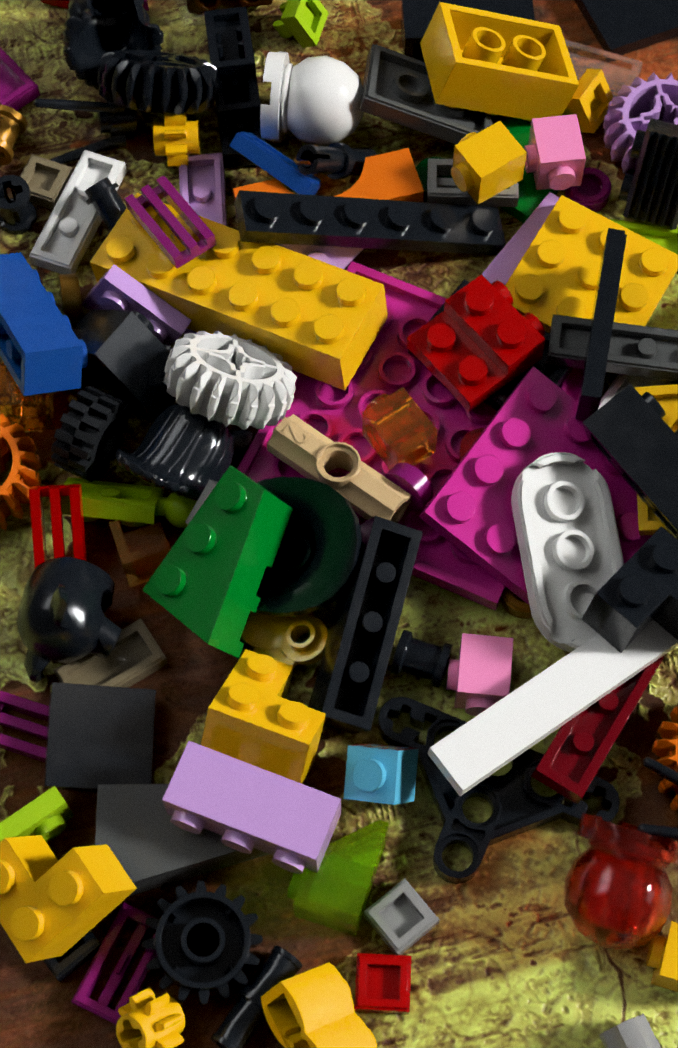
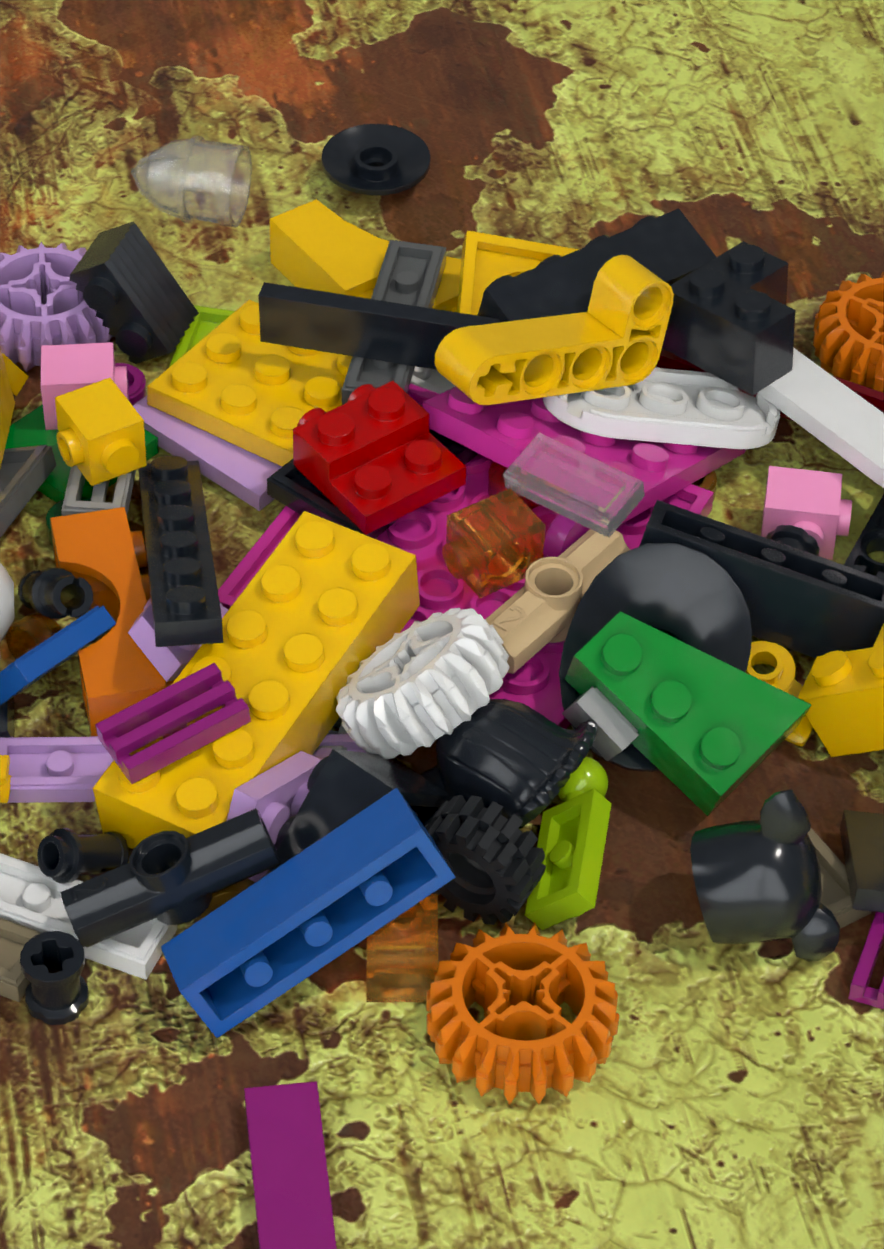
camera: 90 degrees left, 20 degrees down
red tile [29,484,87,569] -> none
clear orange panel [109,520,171,587] -> none
none -> black piece [60,808,281,948]
none -> yellow beam [434,255,674,405]
none -> clear tile [503,432,645,538]

